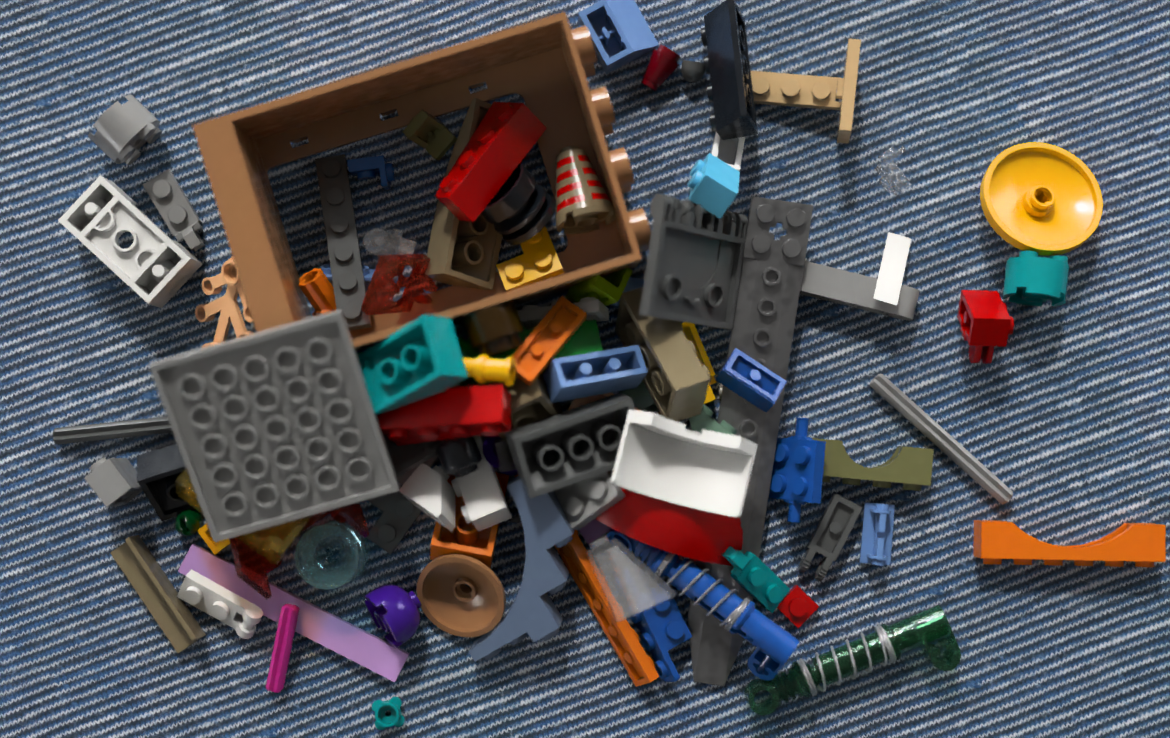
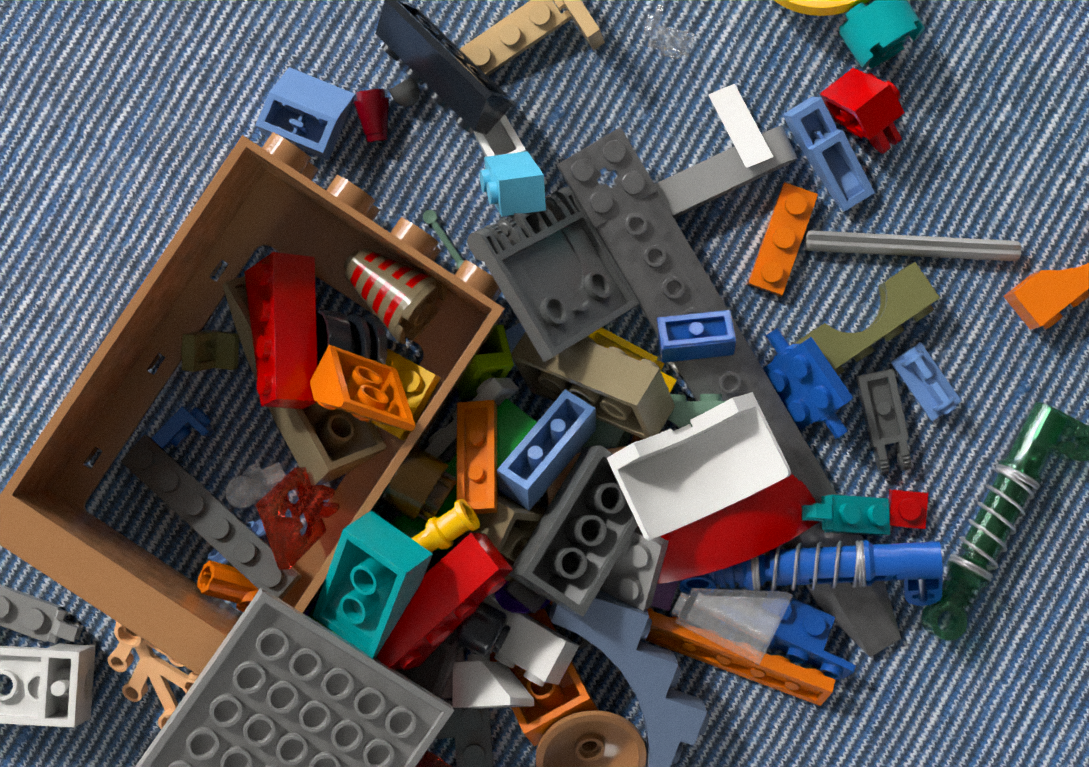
camera: 35 degrees left, 0 degrees up
none -> orange slope [310,345,416,432]
none -> sand green hinge [423,210,464,270]
none -> orange plate [747,182,818,297]
none -> medium blue slope [782,96,875,212]

